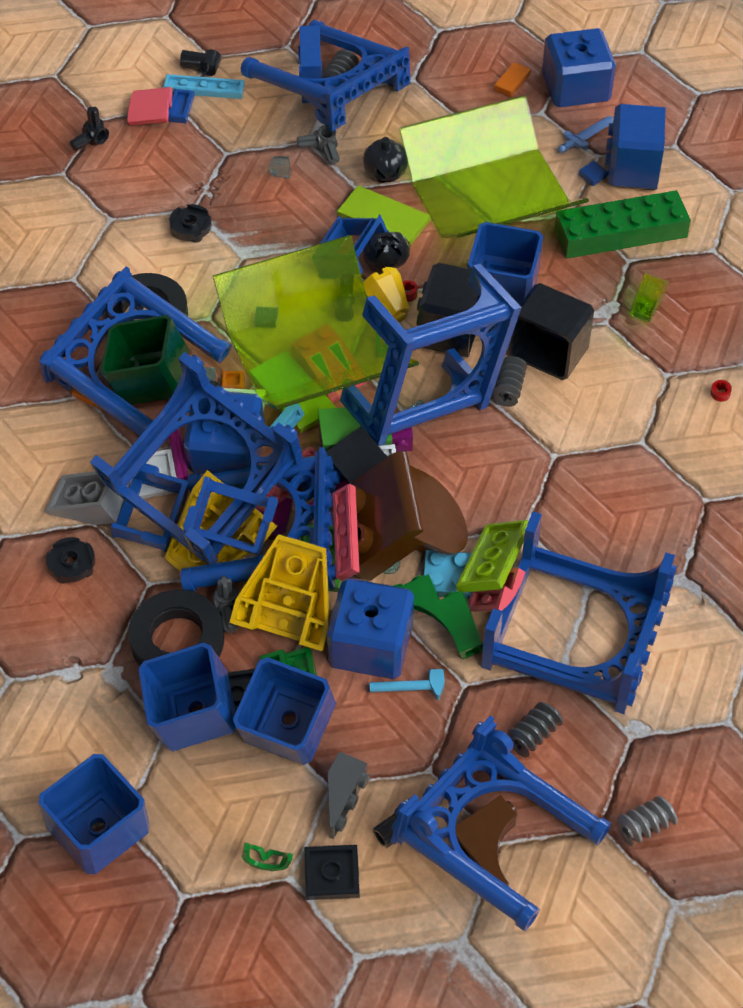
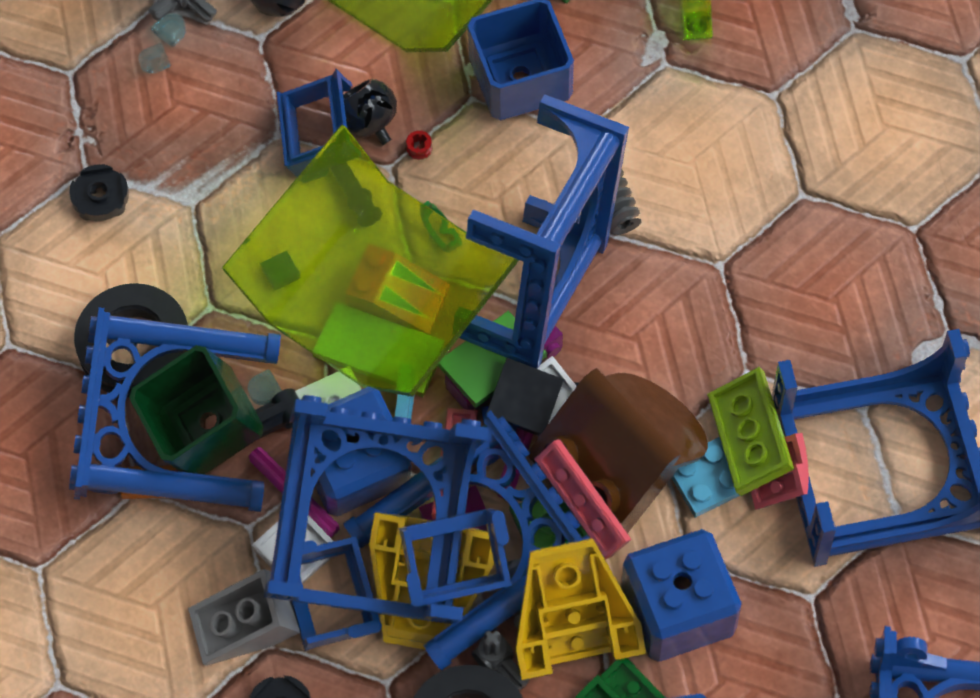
camera: 30 degrees left, 10 degrees up
orange tile [221,371,245,389] -> none
lime tile [337,185,431,247] -> none
yellow cone [357,267,409,323] -> none
medium azure piece [369,669,445,700] -> none
green arch [394,574,483,660] -> none
black plate [416,263,480,357] -> none
dark grey piece [507,702,563,758] -> none
black plate [508,283,594,380] -> none
red bush [711,380,732,402] -> none
none -> clear light blue tile [151,13,186,47]

